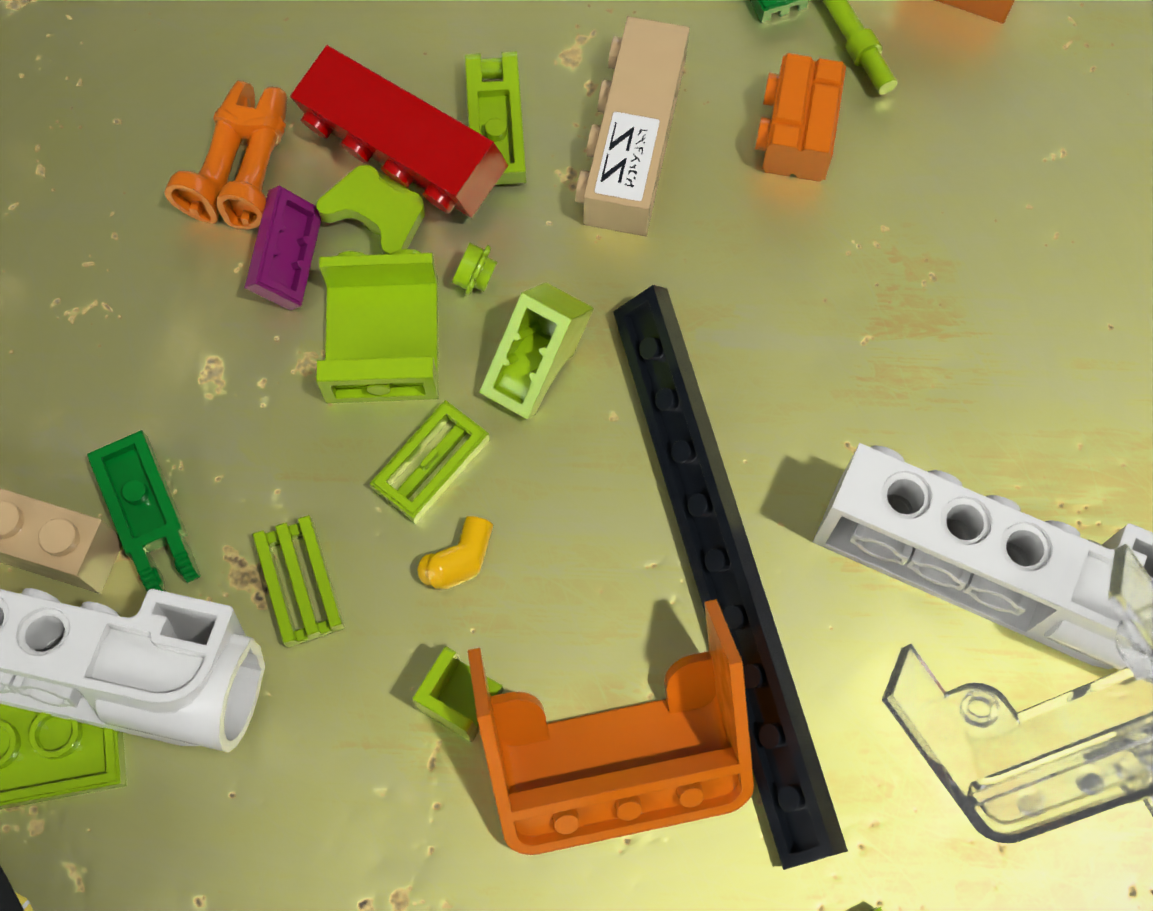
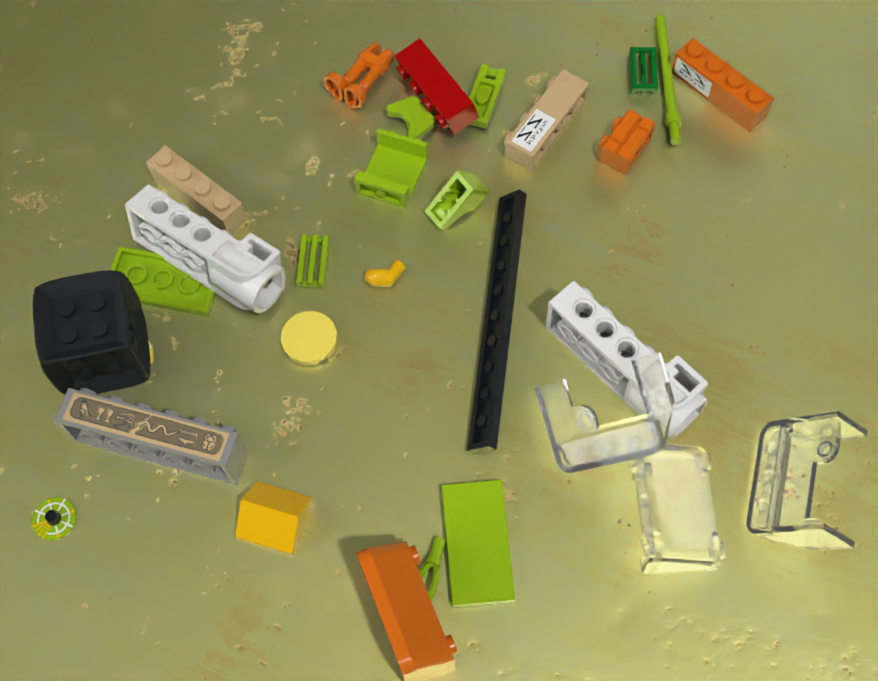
camera: 25 degrees right, 5 degrees down
green hinge [87,430,201,592] -> none
magenta plate [244,186,321,311] -> none
lime tile [370,400,490,525] -> none
lime panel [412,646,504,742] -> none
lime plate [451,243,497,296] -> none
orange windscreen [468,599,754,855] -> none
none -> light yellow tile [281,311,338,366]

